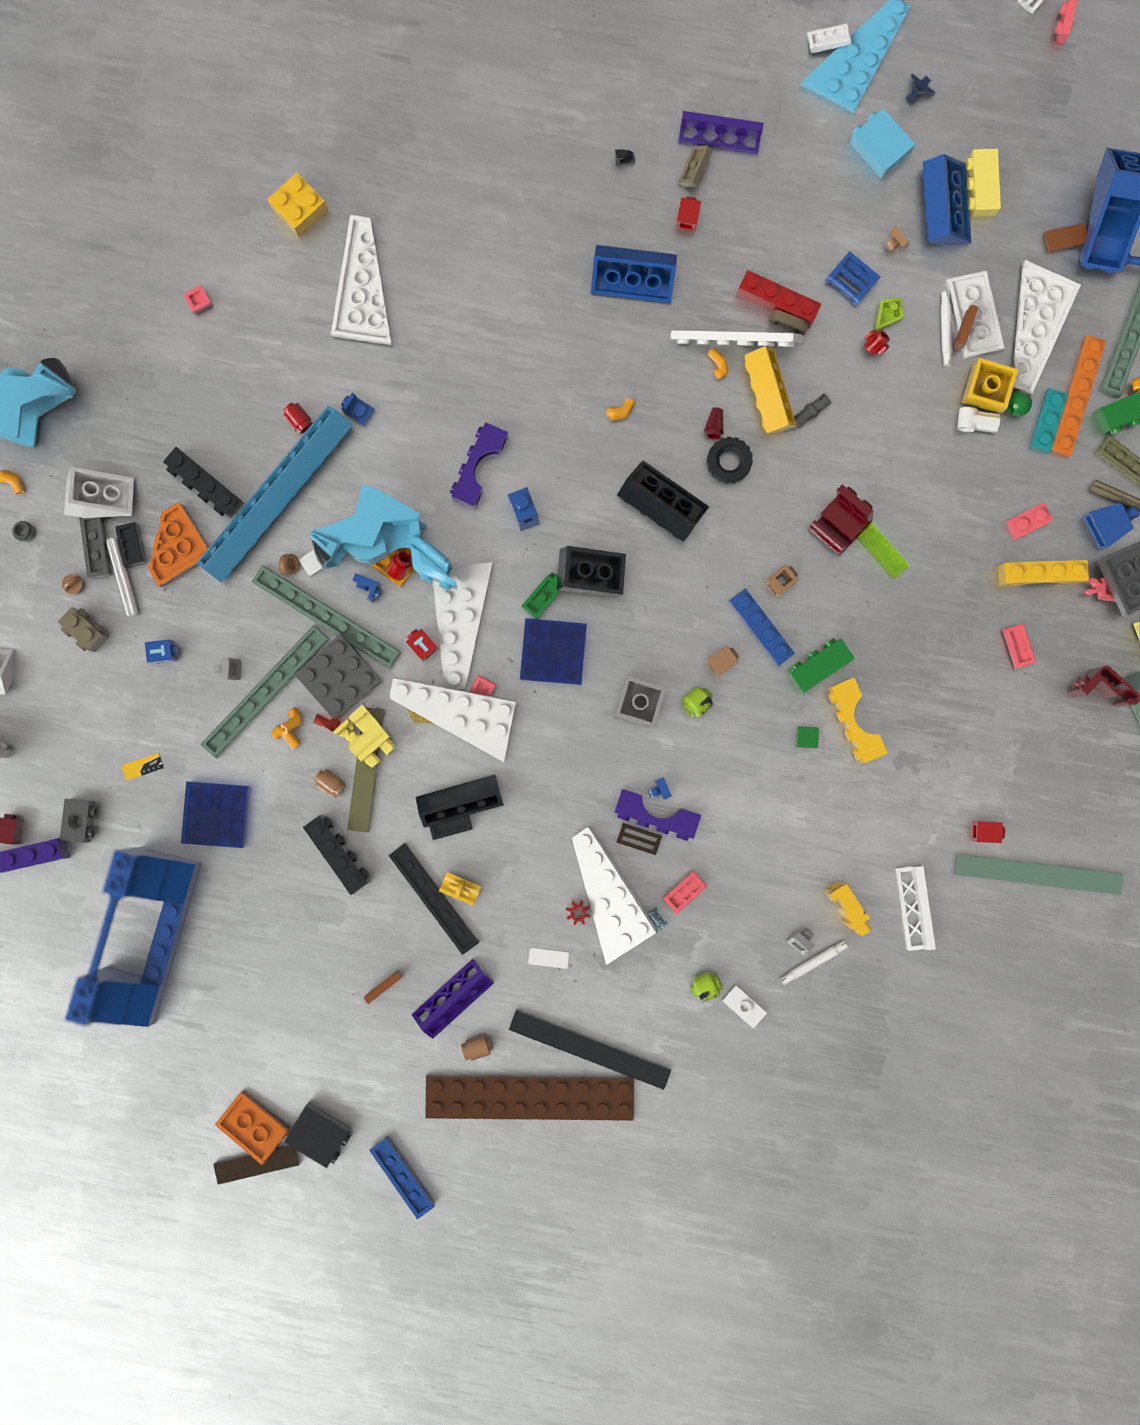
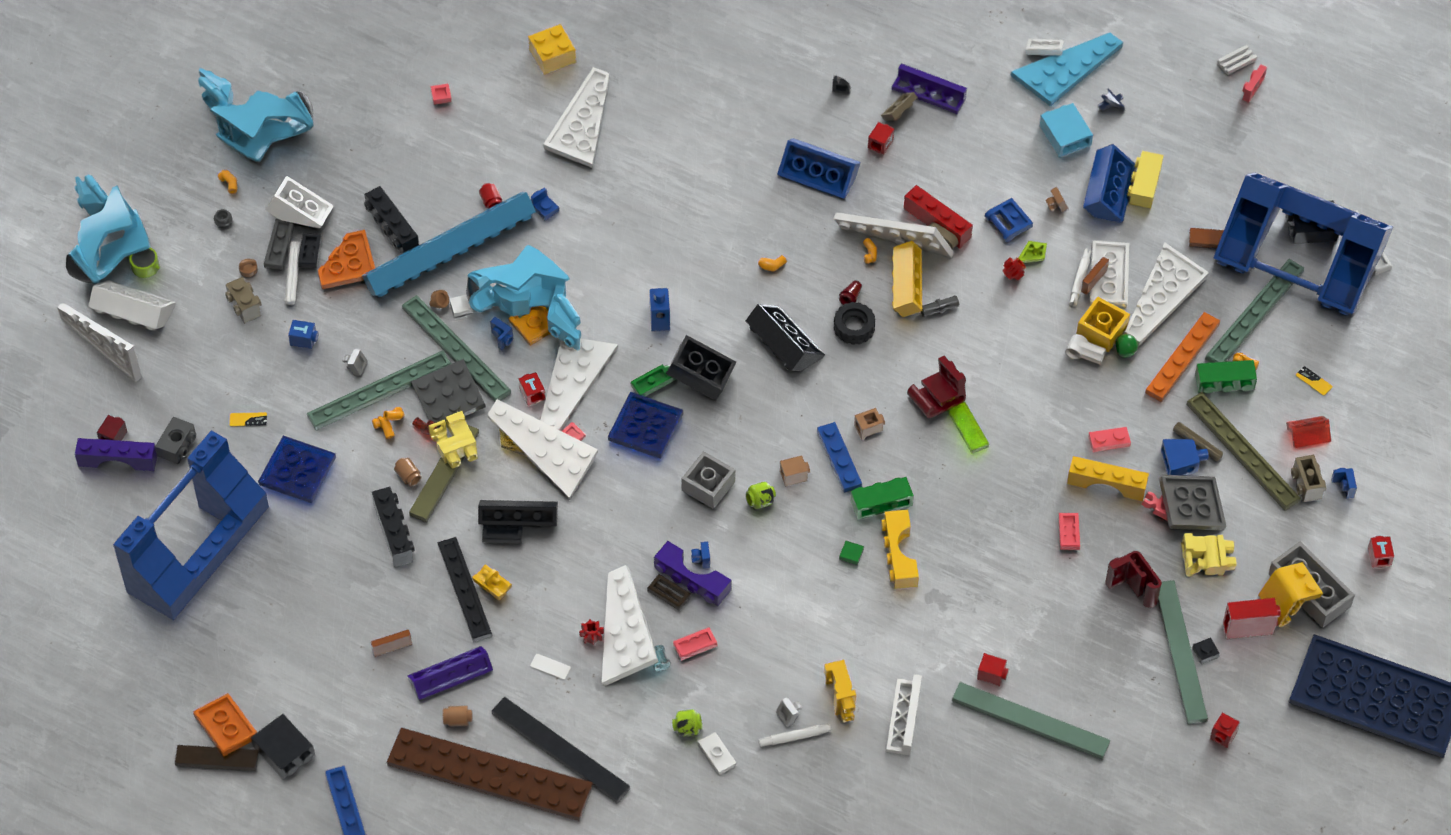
camera: 15 degrees right, 30 degrees down
red brick [386,550,412,580] -> none
dark purple arch [450,422,509,510] -> none
teal plate [1029,388,1068,454] -> none

